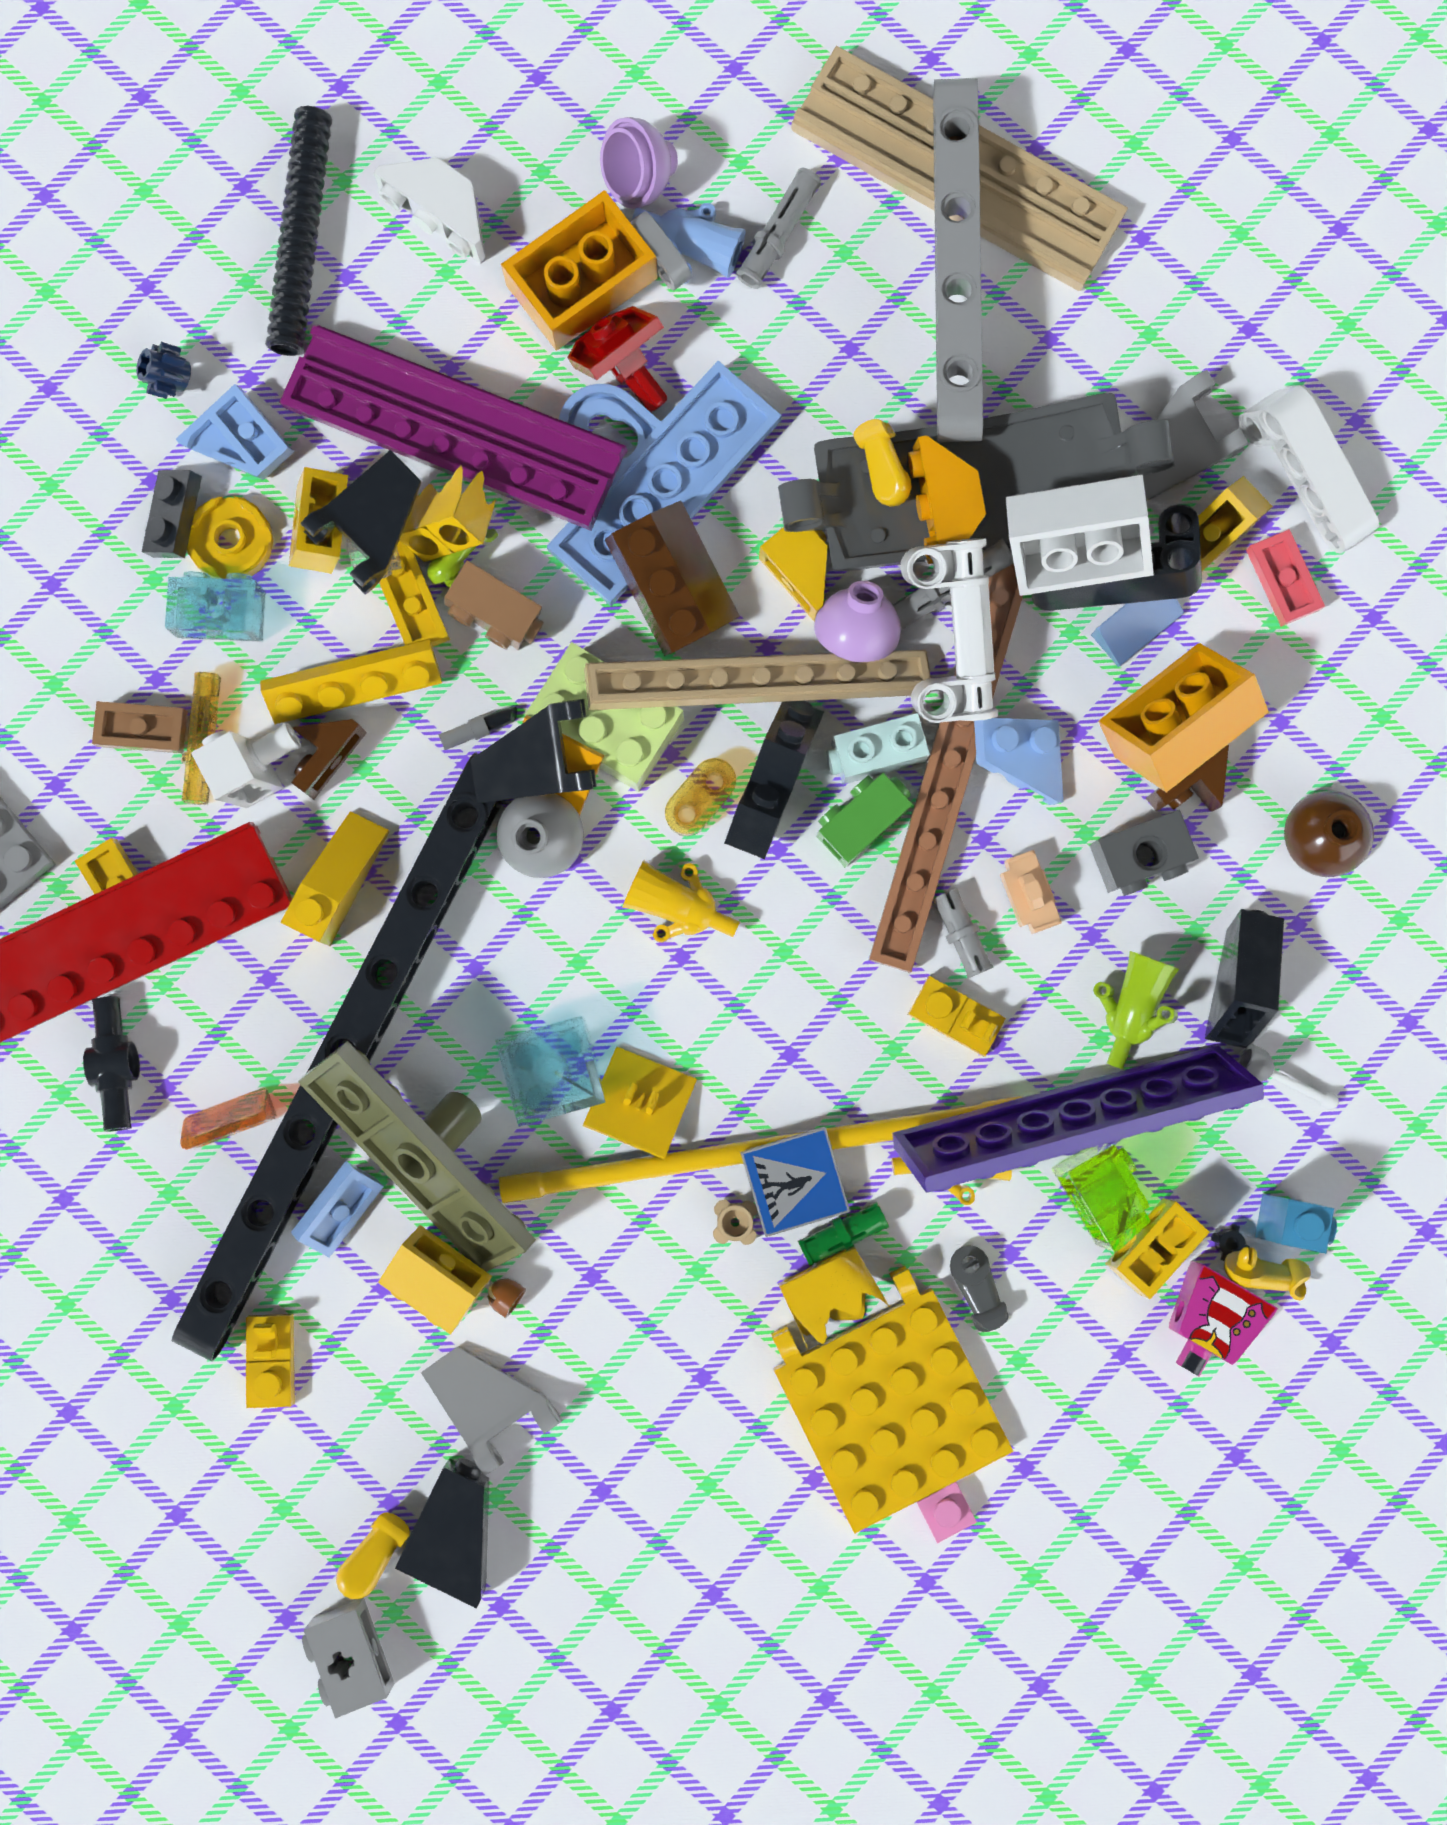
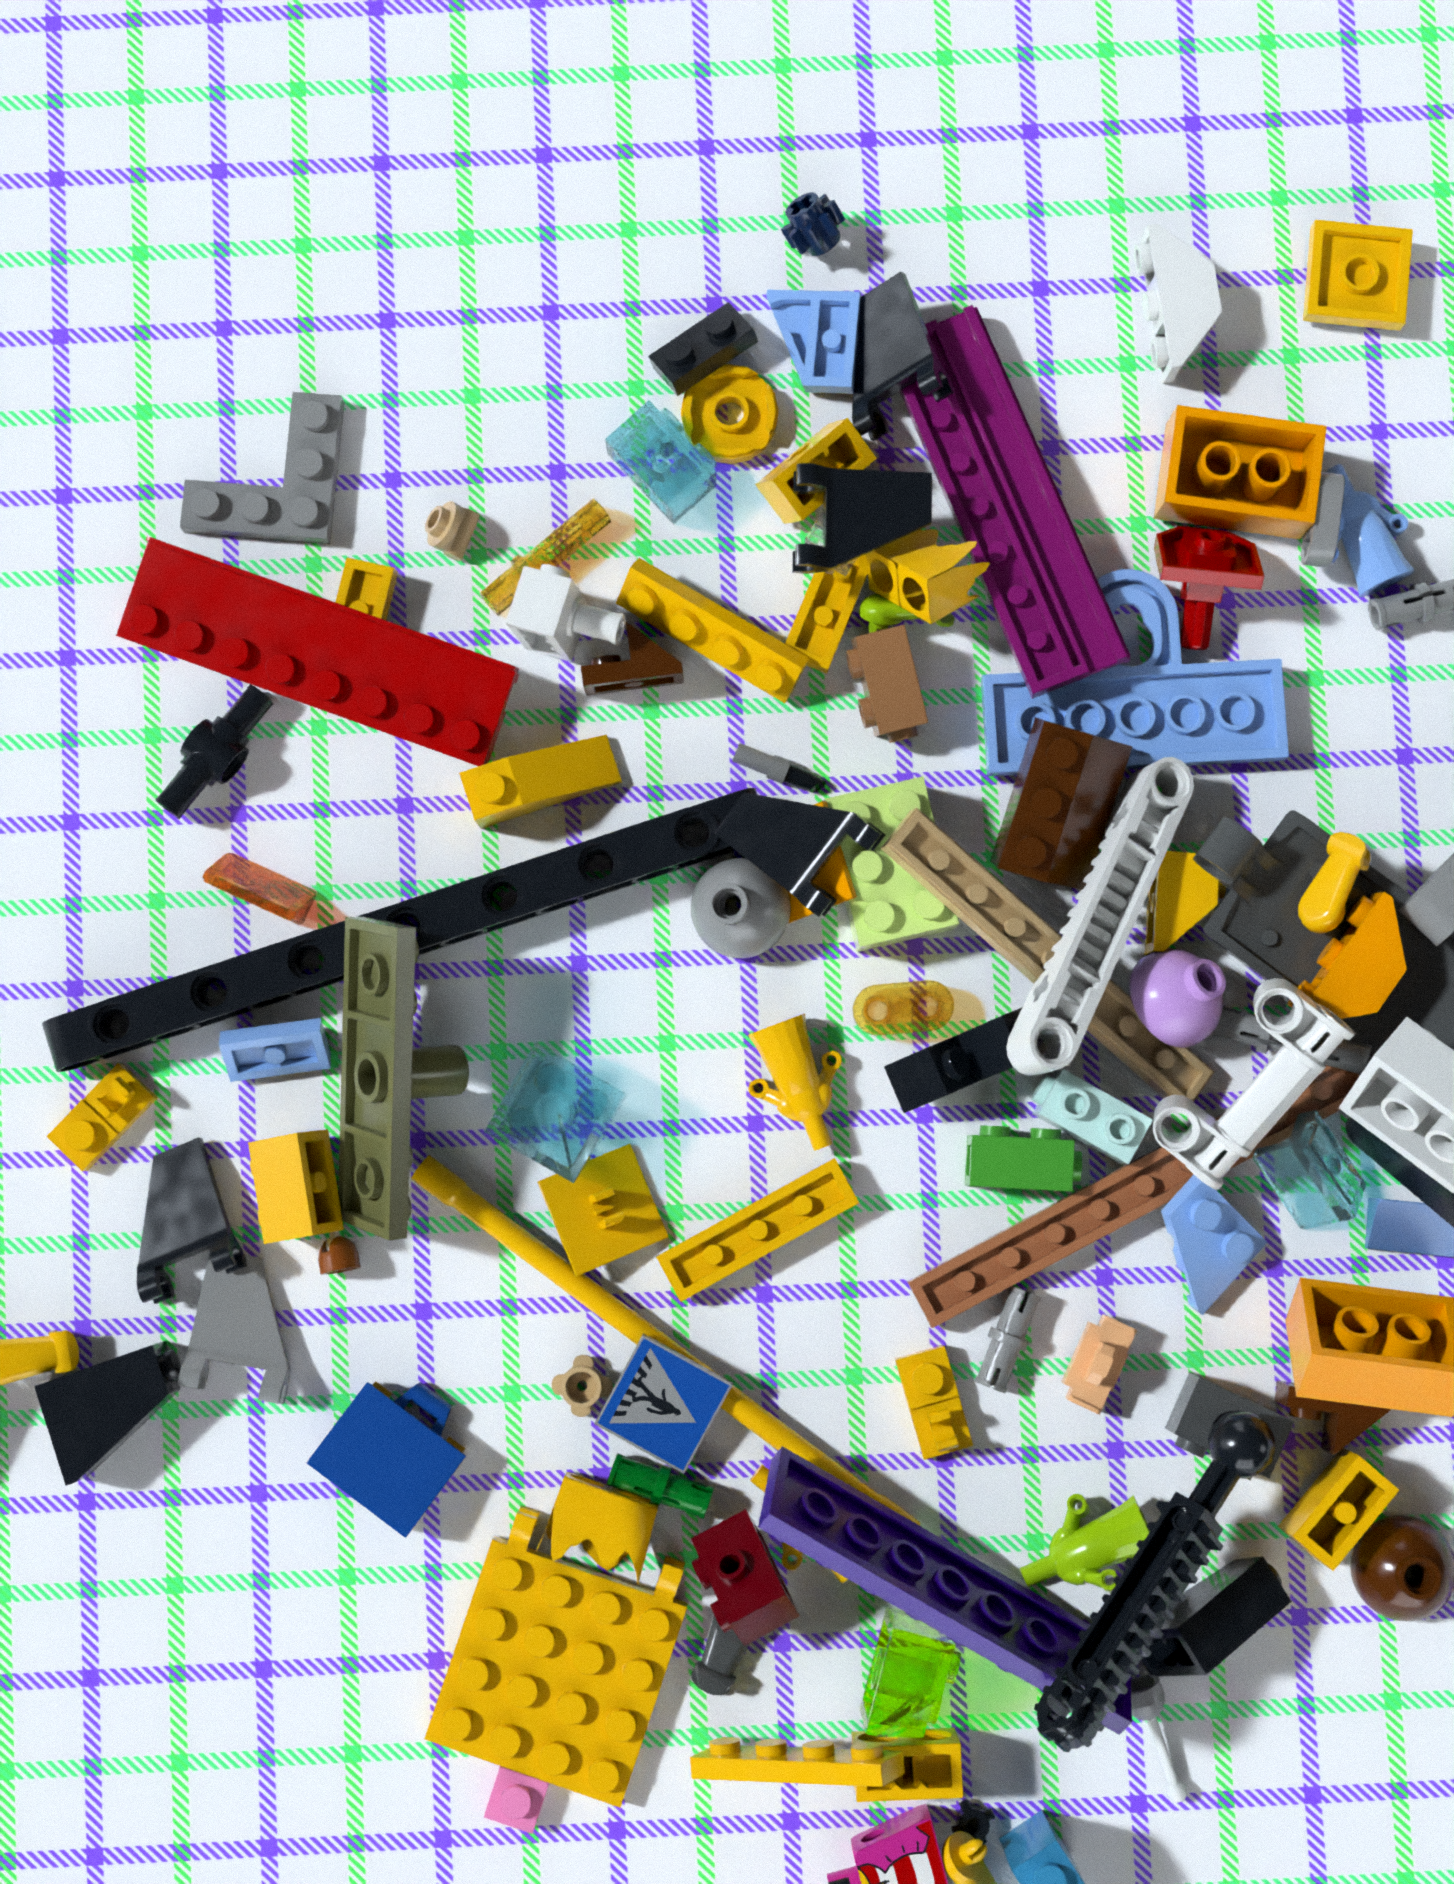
camera: 50 degrees right, 0 degrees up
medium nougat plate [92,701,188,754] -> none
black piece [265,105,333,356] -> none
lavender piece [600,117,678,209] -> none
none -> black flag [137,1137,247,1304]
none -> blue piece [306,1381,467,1538]
none -> tan plate [425,501,480,561]
none -> yellow plate [656,1158,859,1302]
none -> yellow plate [690,1737,905,1787]
none -> dark red brick [691,1509,800,1646]
none -> black flag [852,272,955,441]
none -> white gear [1006,757,1194,1076]
none -> black gear [1034,1410,1276,1752]
none -> clear light blue panel [1252,1110,1366,1229]
none -> yellow brick [1278,1448,1399,1571]
none -> yellow plate [1303,220,1413,331]

